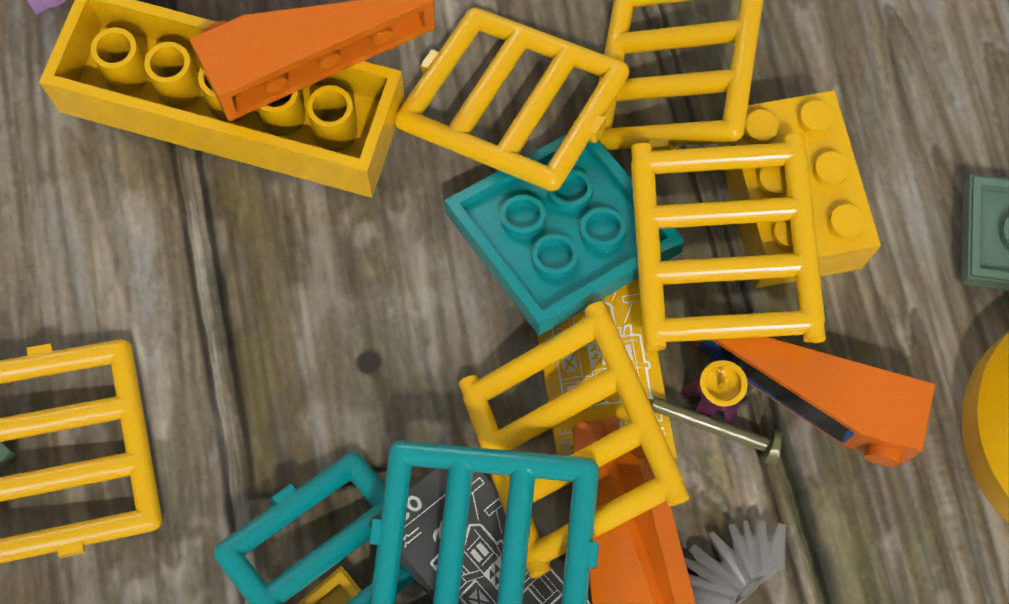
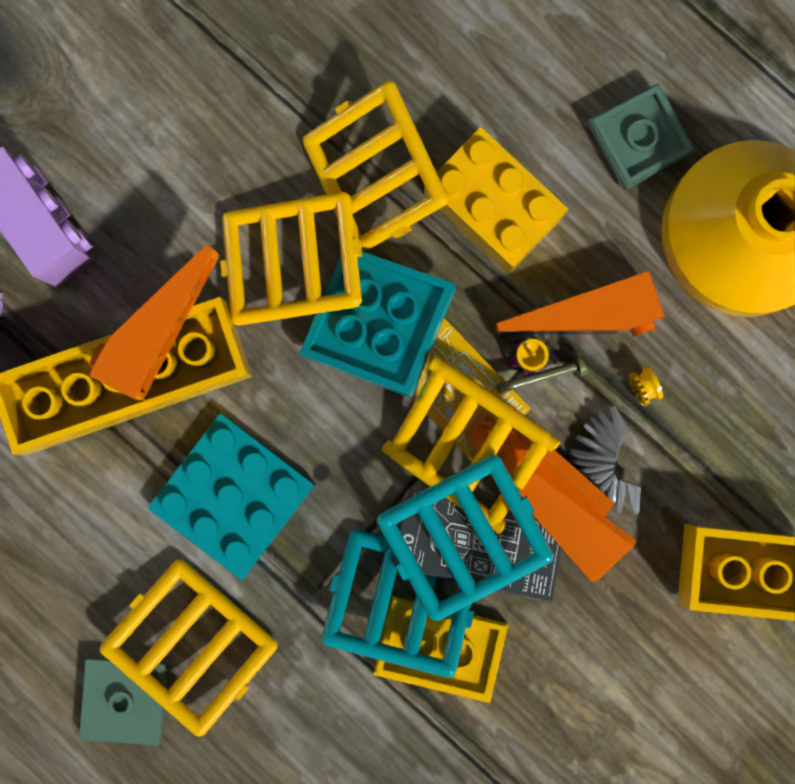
camera: 30 degrees left, 15 degrees up
yellow bar [631,133,826,352] -> none
none -> teal plate [148,413,316,581]
none -> yellow bush [629,366,663,407]

